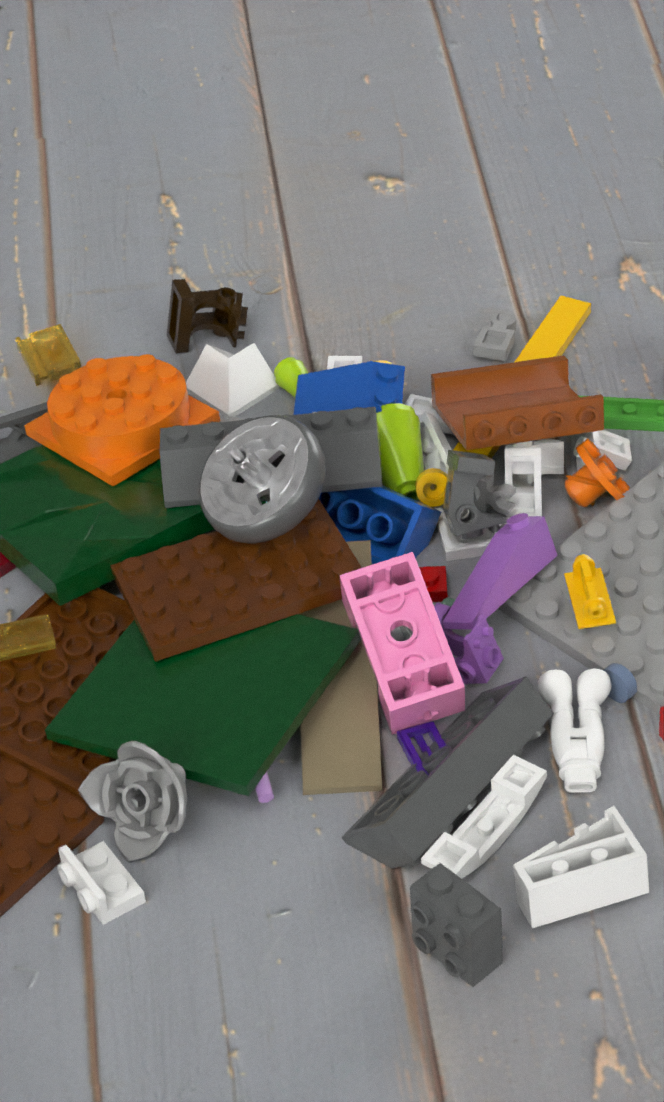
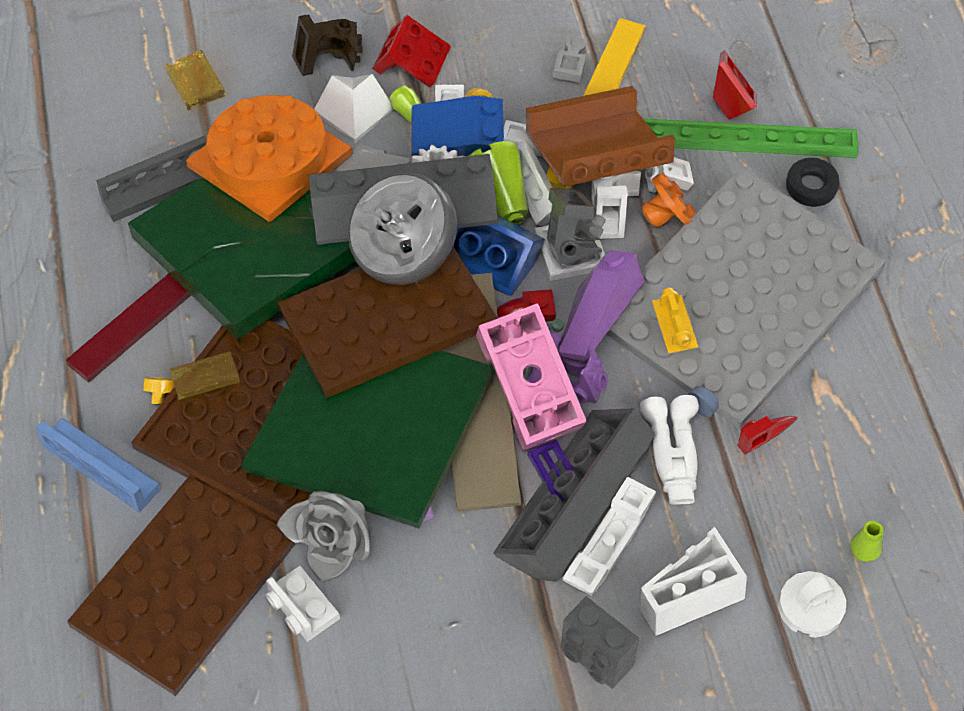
camera: 10 degrees left, 15 degrees up
yellow tile [415,468,448,507] -> none
none -> red bracket [372,14,451,87]

